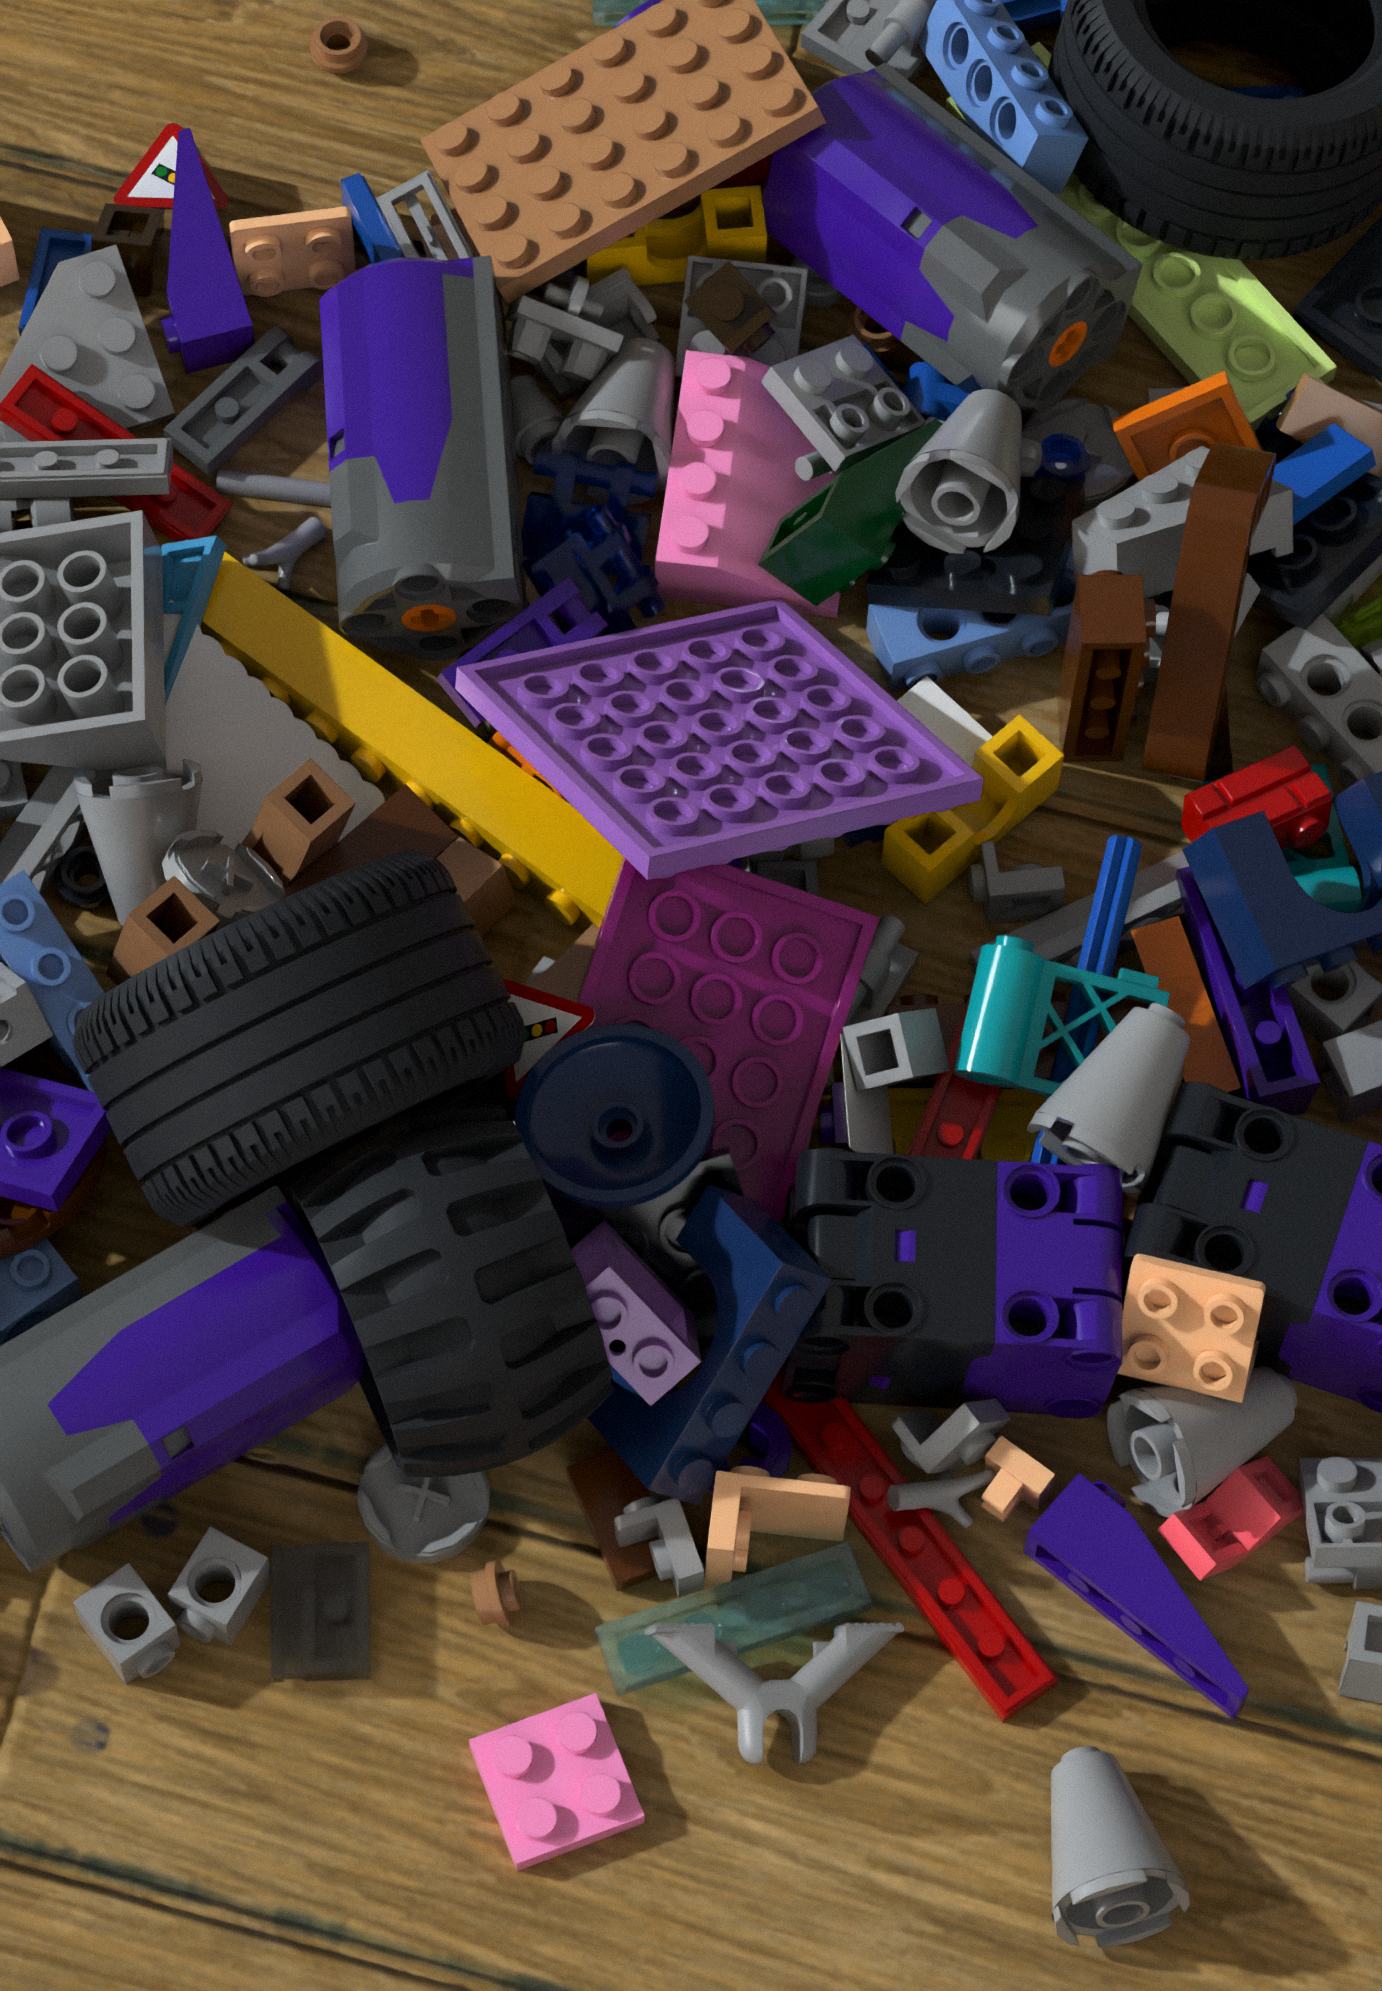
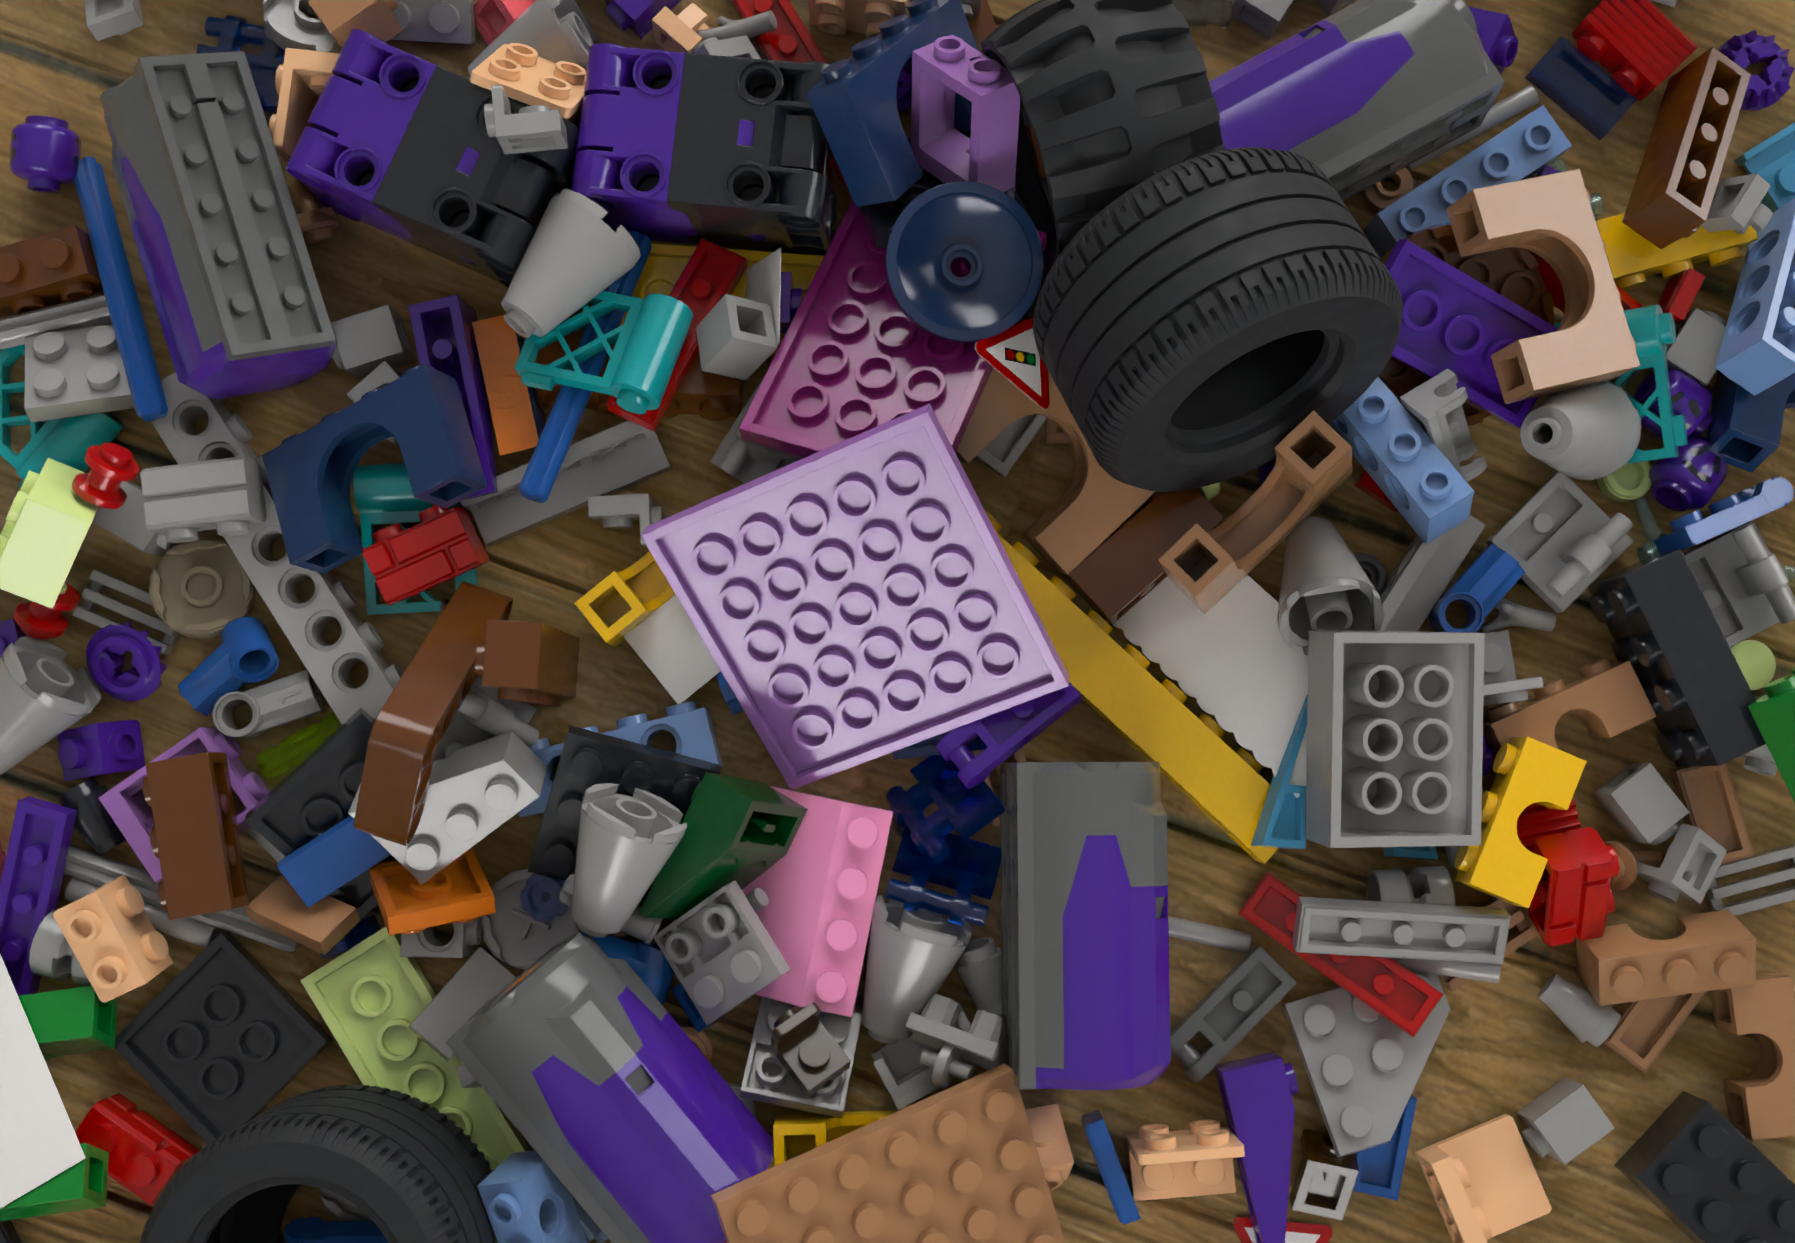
camera: 170 degrees left, 20 degrees up
light grey tile [162,830,285,927] -> none
light grey bar [242,517,327,591] -> none
light grey tile [376,170,474,260] -> none
none -> light grey tile [408,947,516,1061]
none -> light grey bracket [484,85,568,154]

